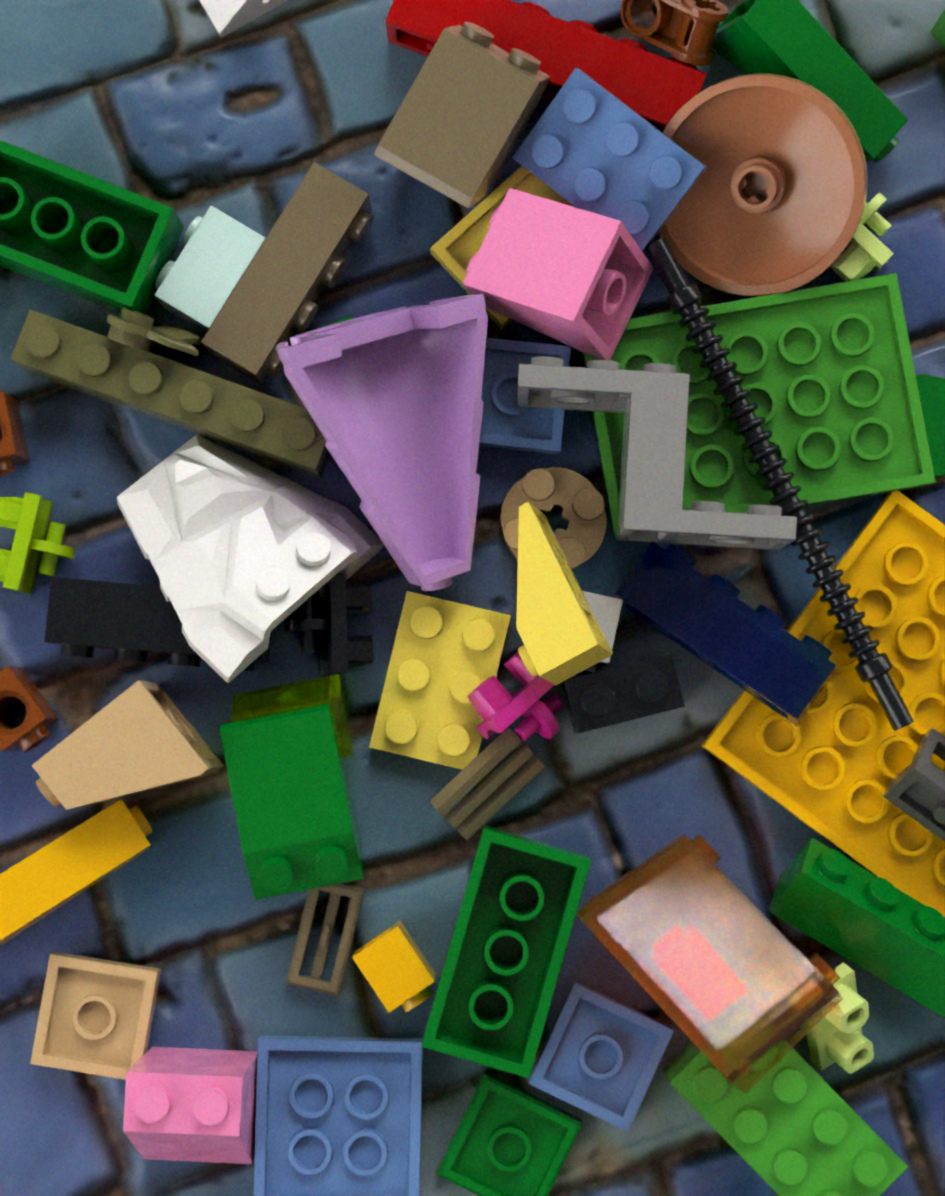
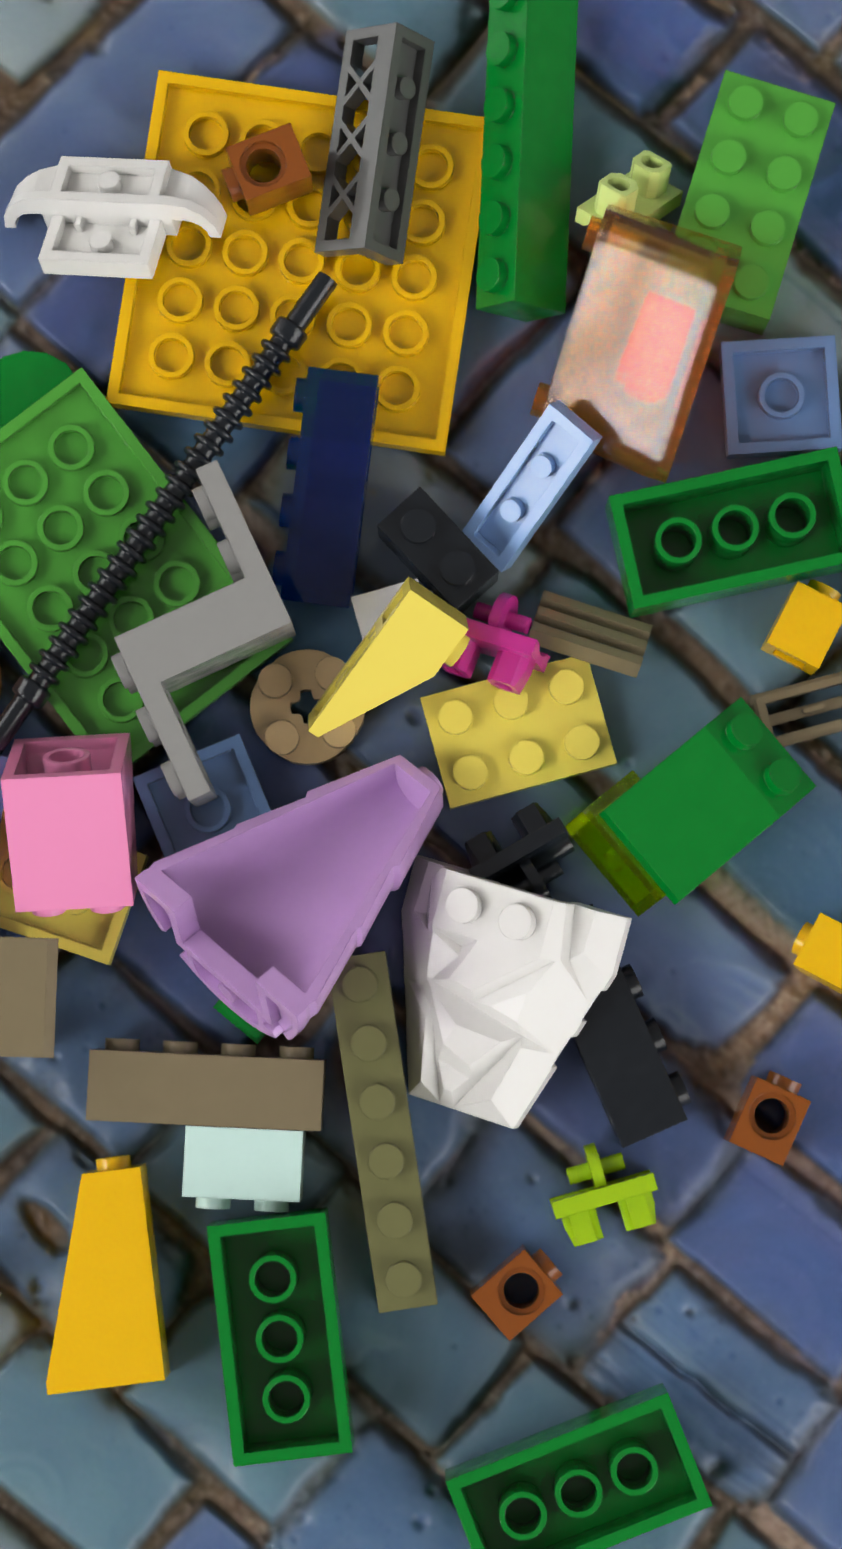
camera: 115 degrees left, 0 degrees up
tan slope [31,680,225,810] -> none
olive plate [106,307,203,357] -> none
none -> yellow slope [46,1155,171,1395]
none -> light blue plate [462,400,603,572]

